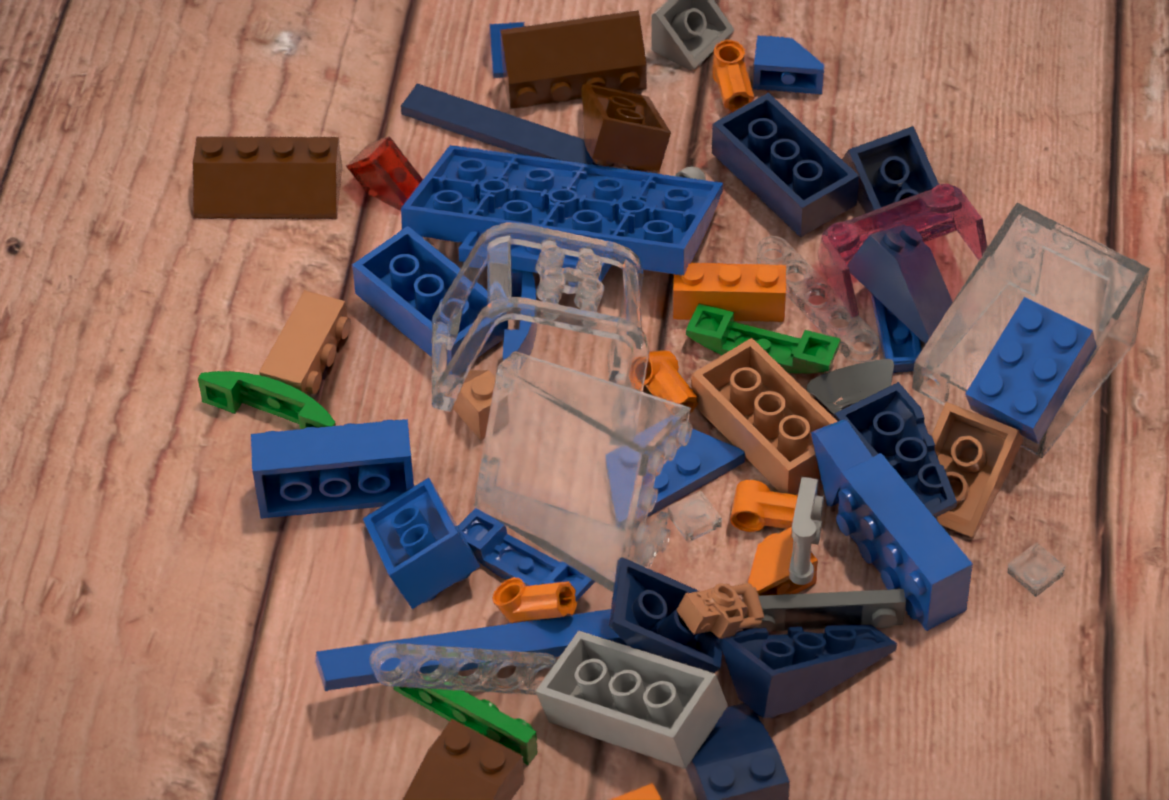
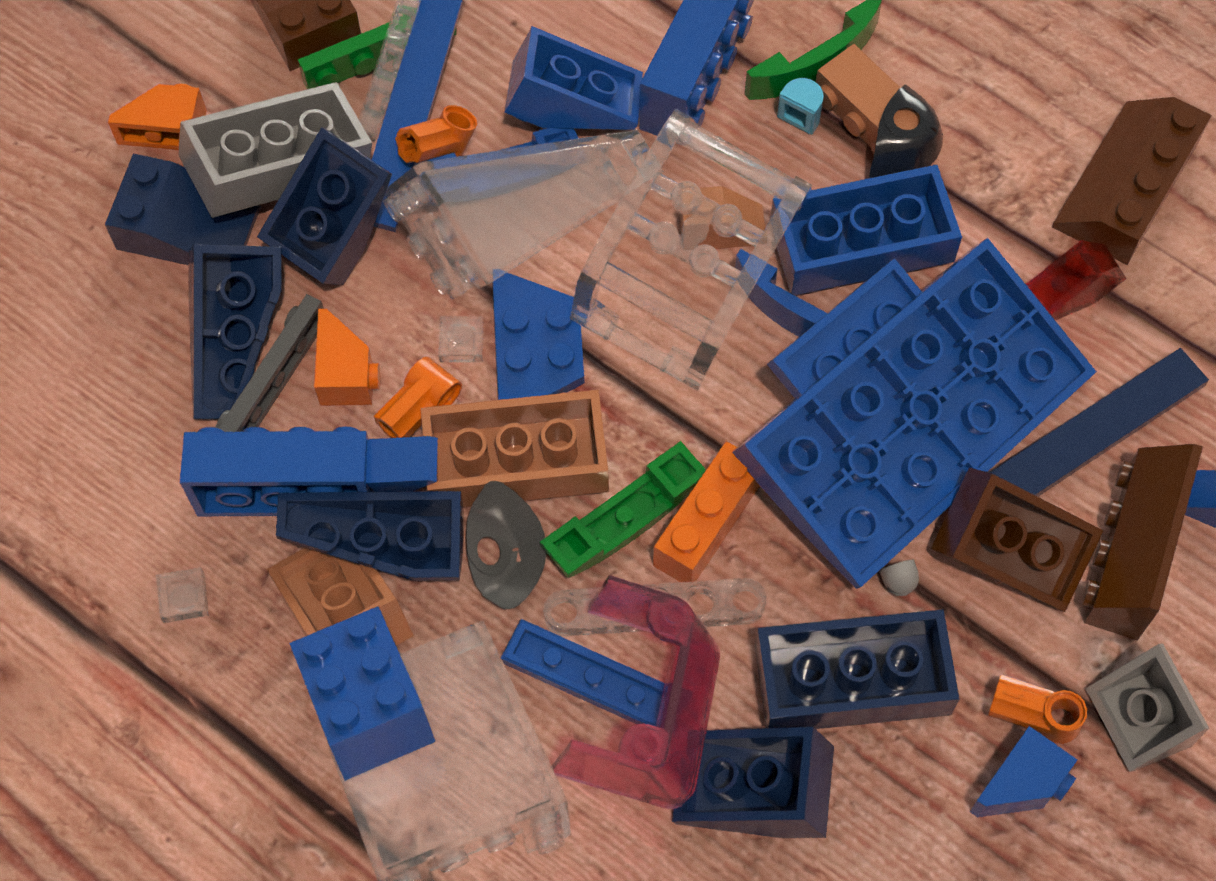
camera: 120 degrees right, 15 degrees up
orange piece [628,350,699,420] -> none
nougat piece [676,583,764,639] -> none
light grey plate [789,477,824,585] -> none
dark blue slope [845,224,963,344] -> none
none -> medium azure brick [777,78,824,134]
none -> black piece [869,84,943,178]

